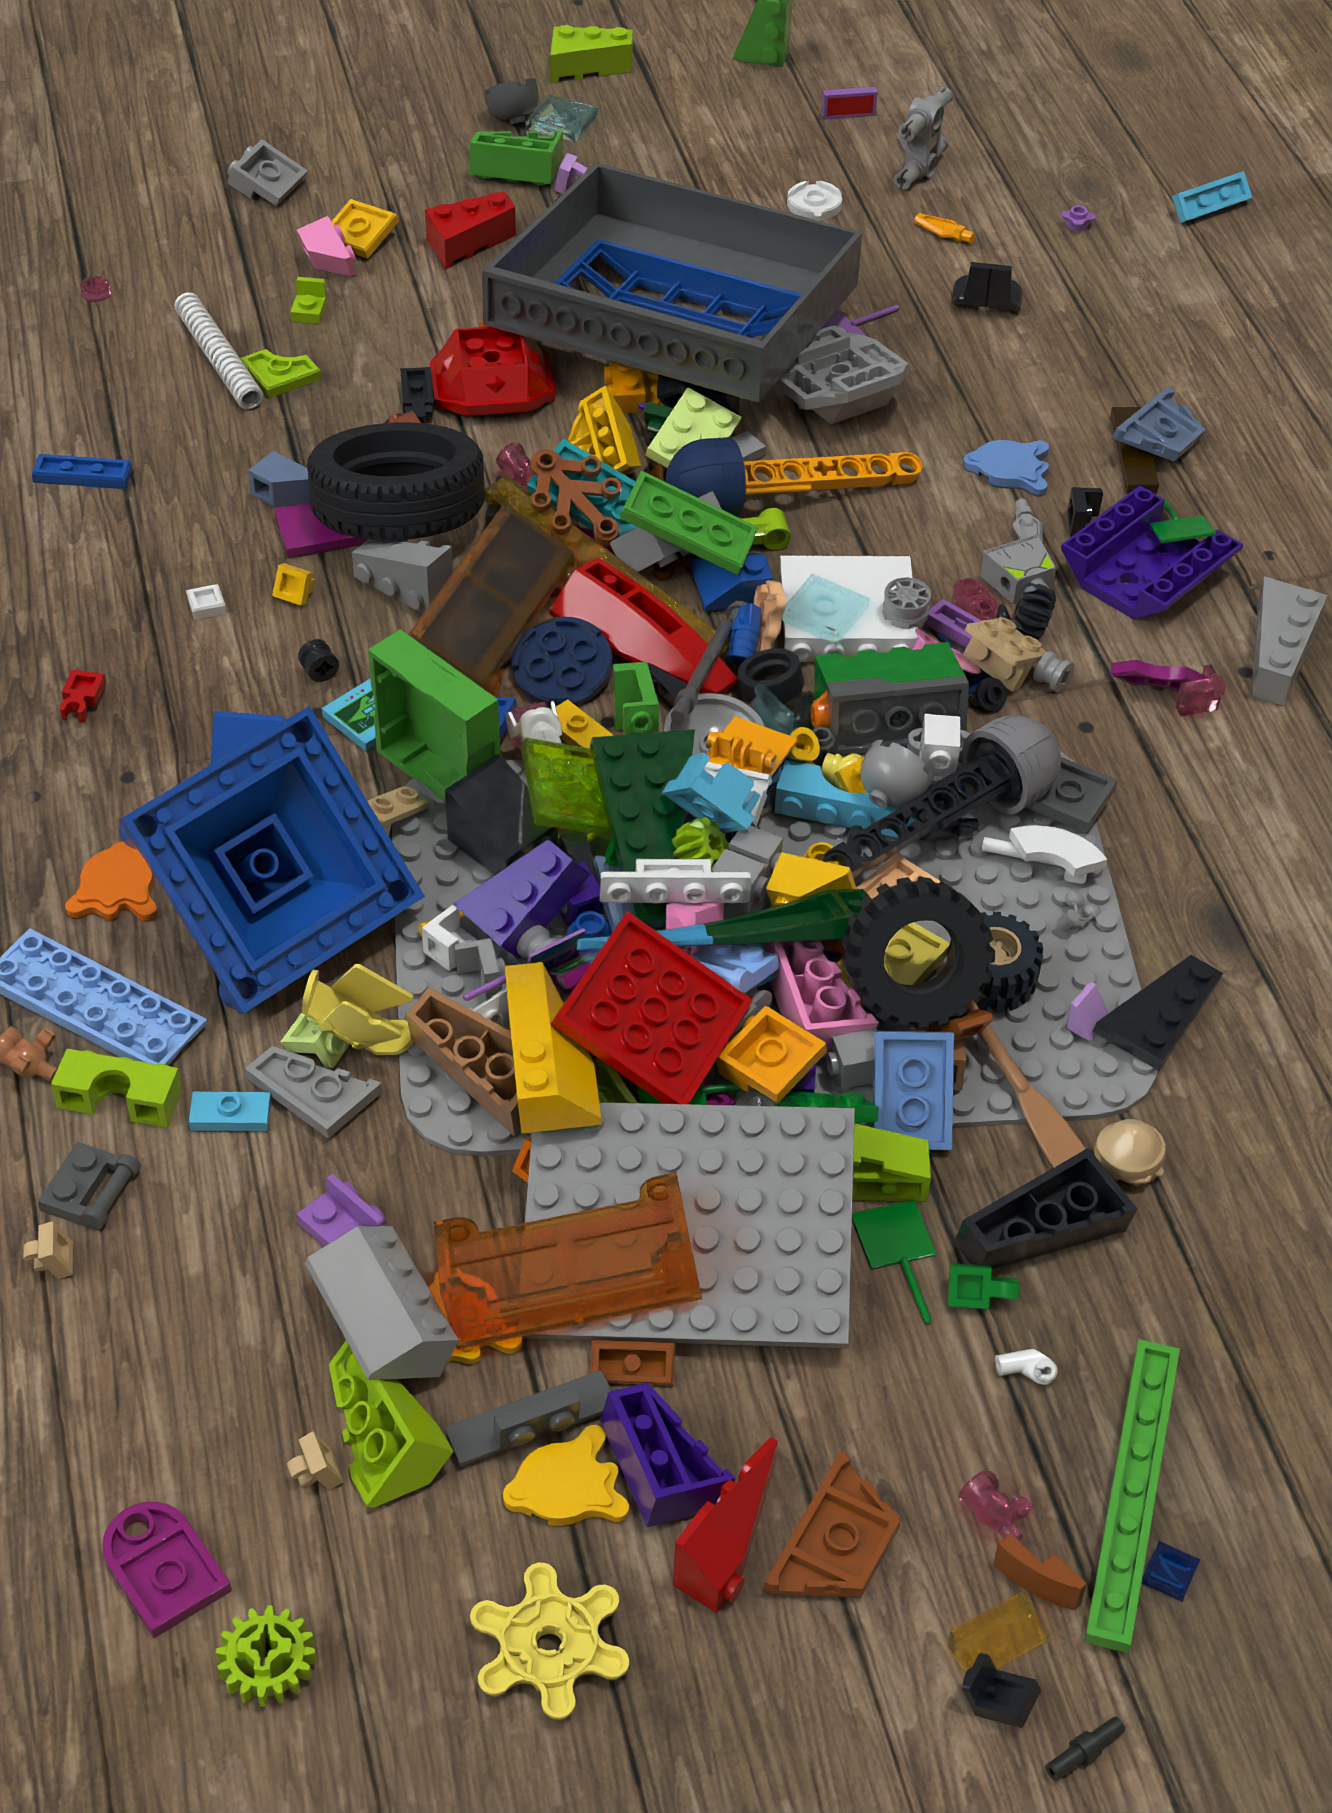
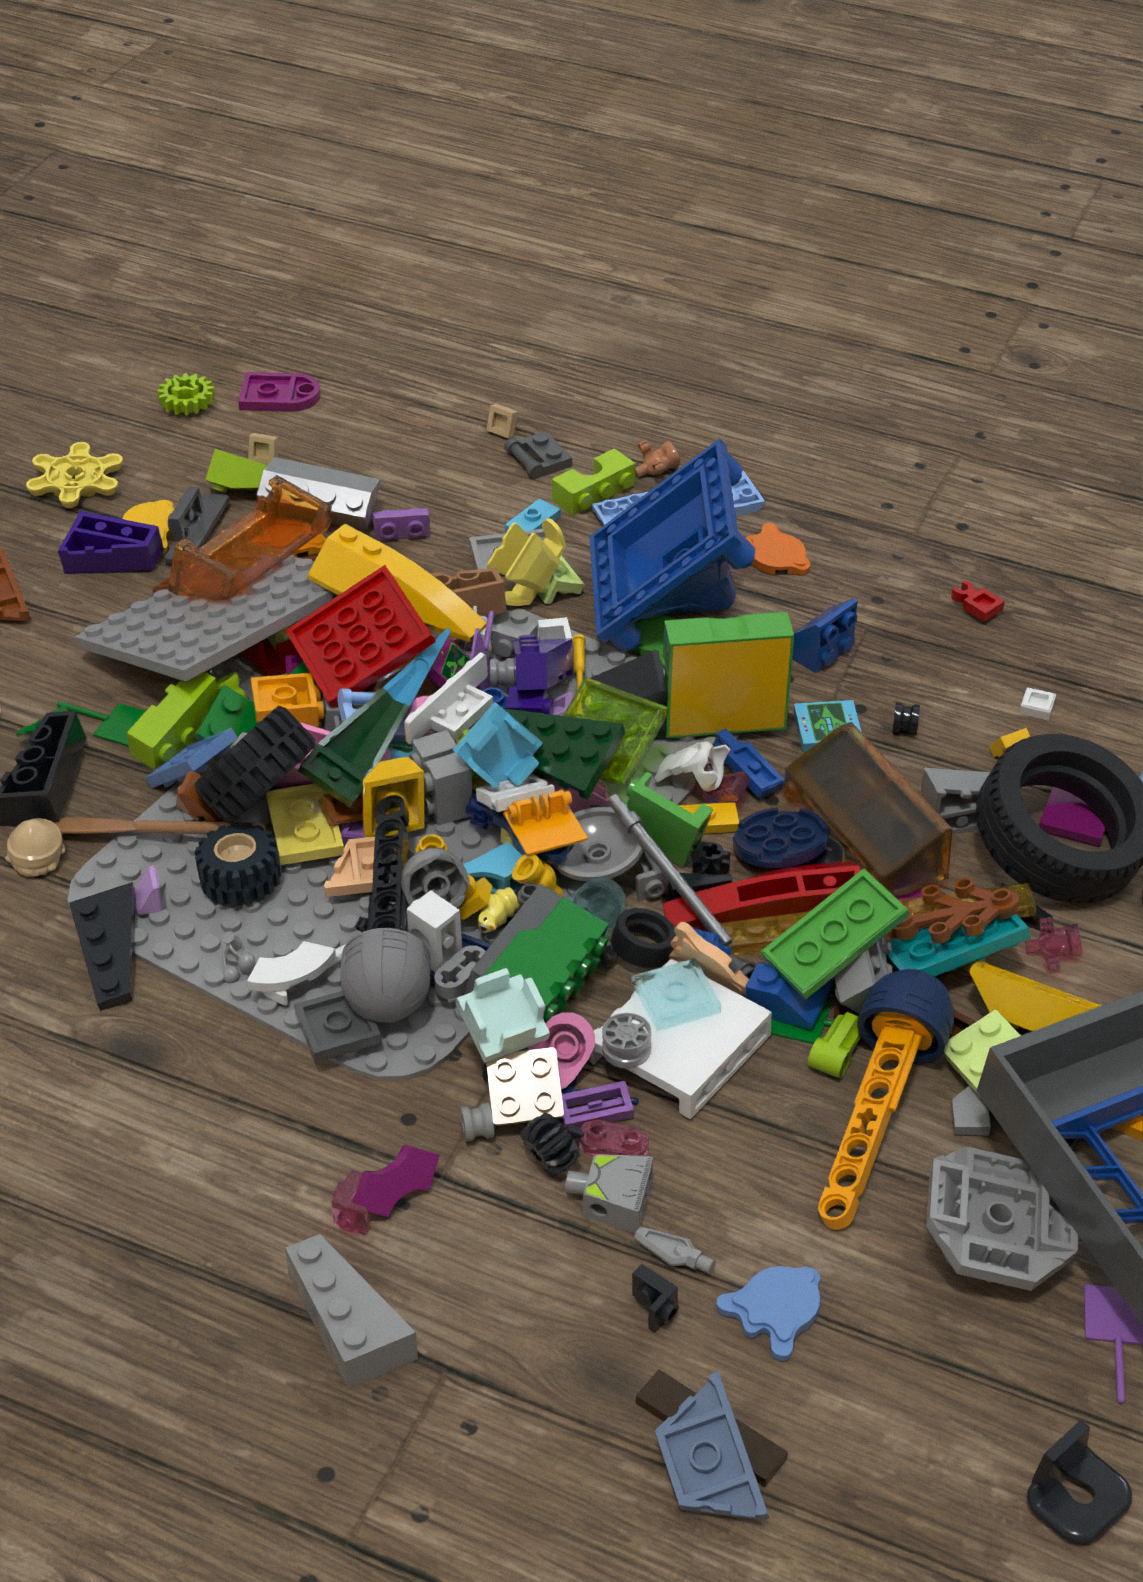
camera: 130 degrees right, 5 degrees down
red wedge [673,1437,778,1613] -> none
dark purple slope [1061,486,1243,619] -> none
green piece [1150,498,1216,544] -> none
none -> light aqua panel [456,968,550,1063]

